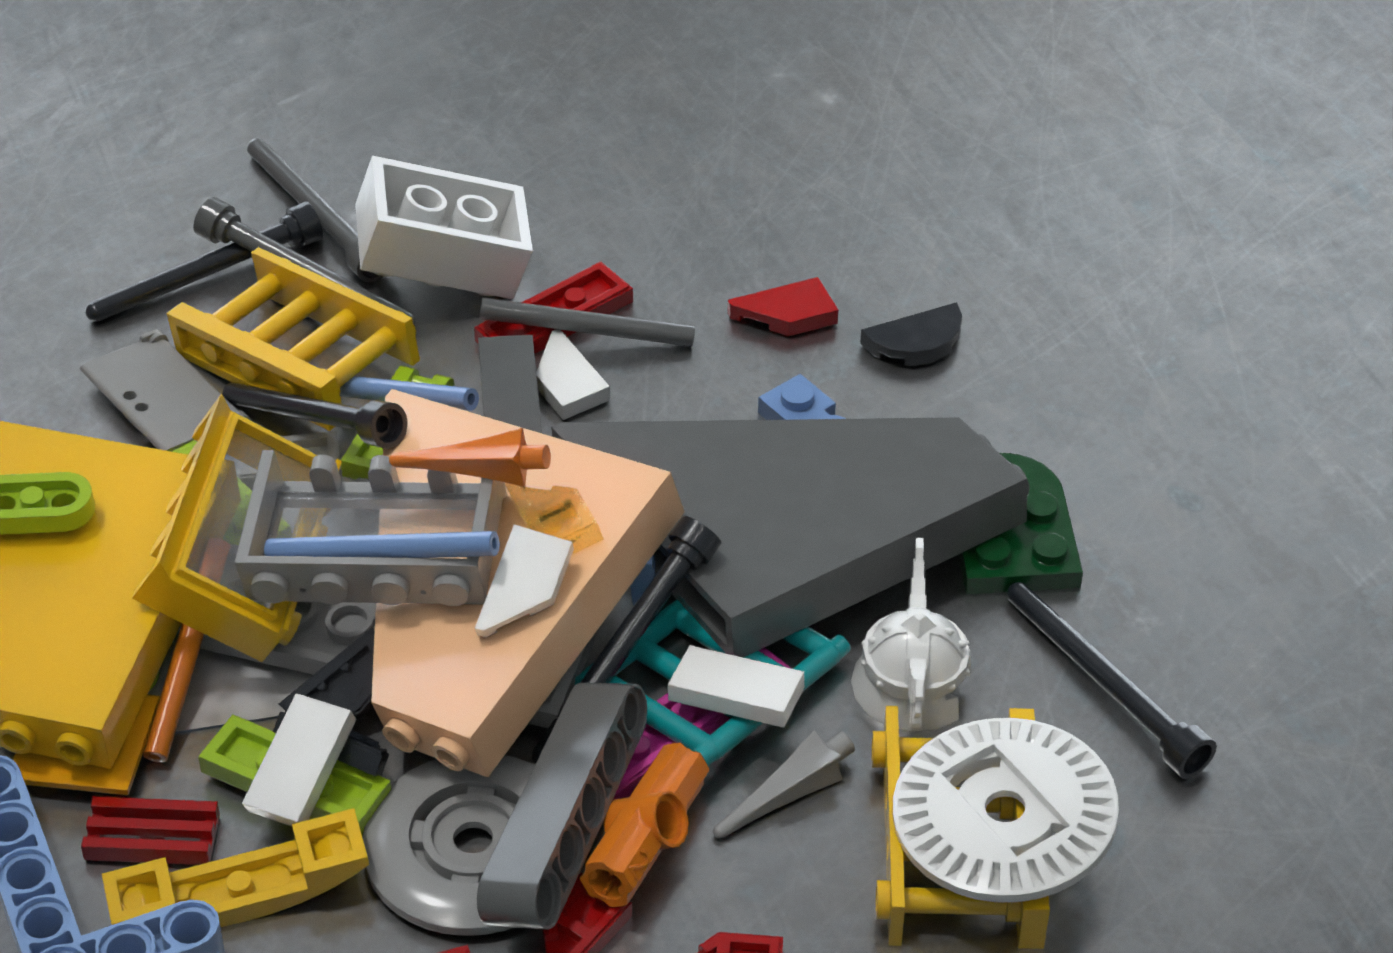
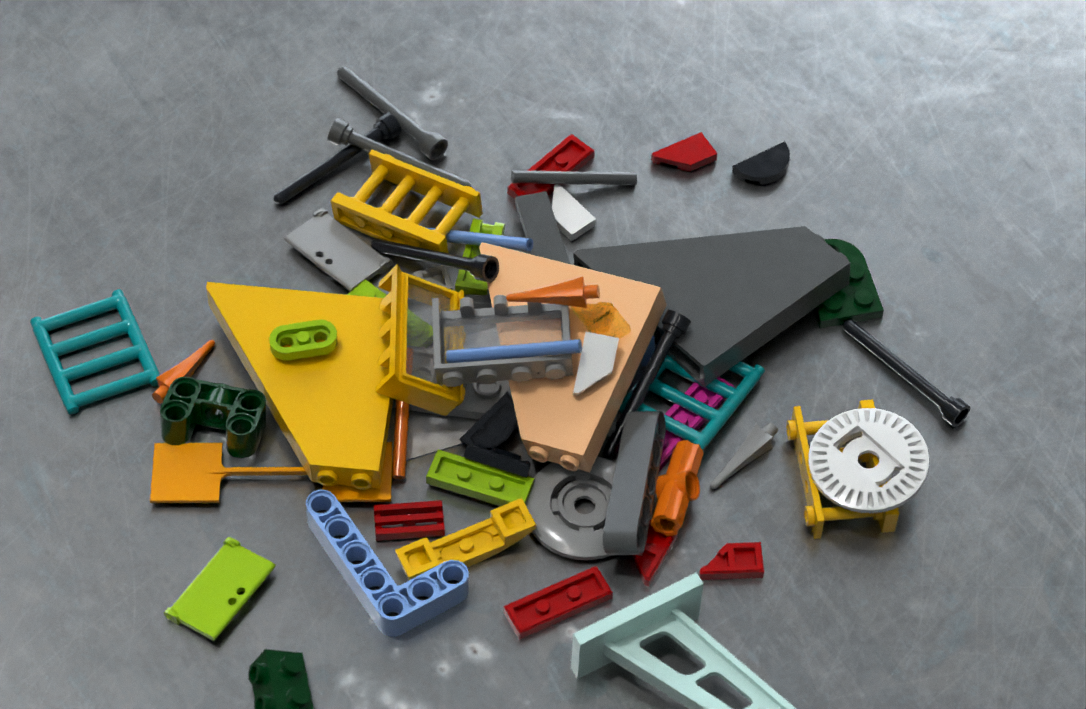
camera: 10 degrees left, 10 degrees up
white tile [242,693,356,826] -> none
white brick [355,156,533,299] -> none
white tile [668,645,804,728] -> none
medium blue plate [758,374,846,420] -> none
white helmet [851,538,971,732] -> none

